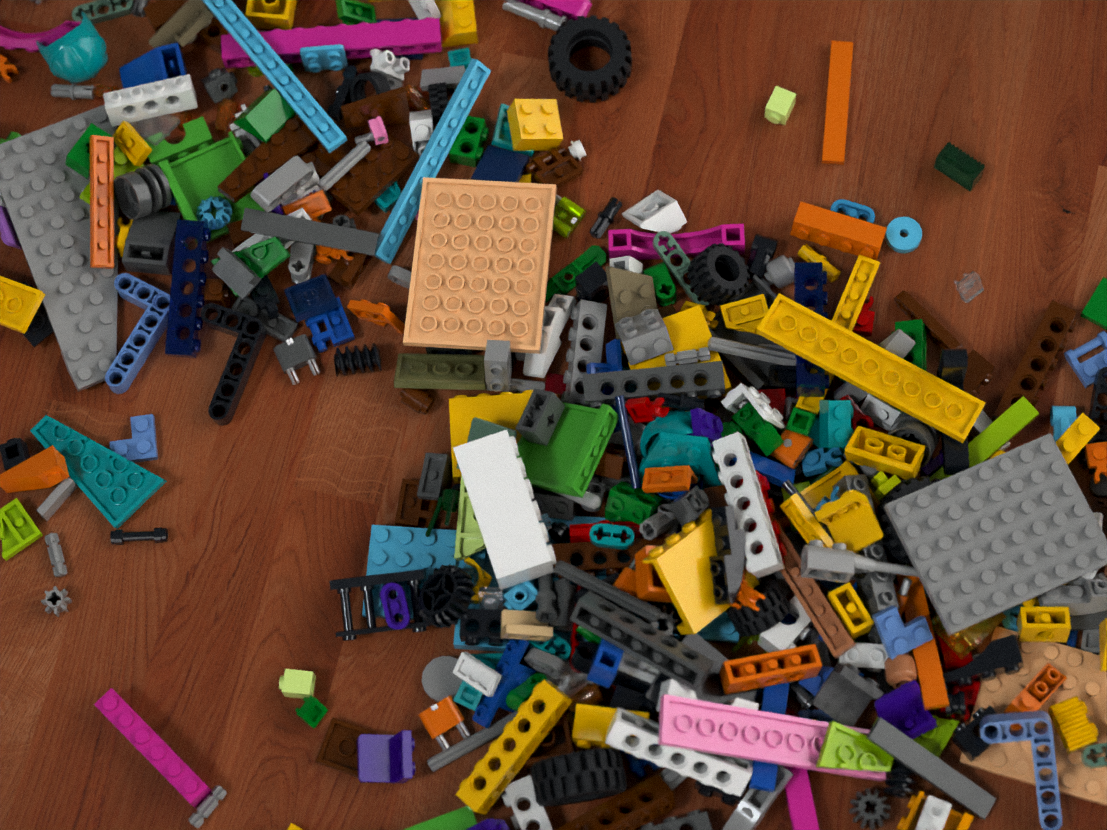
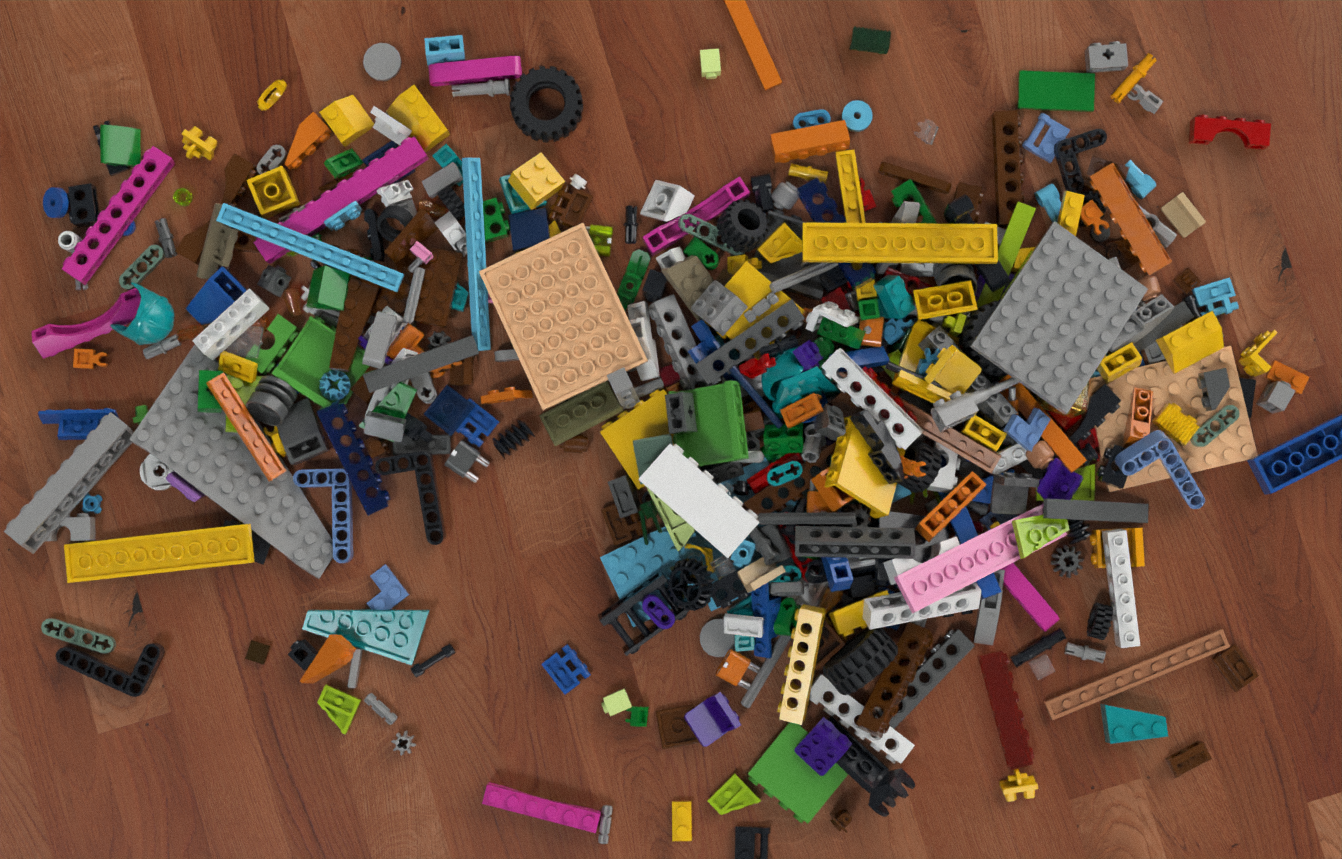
camera: 40 degrees left, 15 degrees up
none -> blue plate [541,644,591,695]

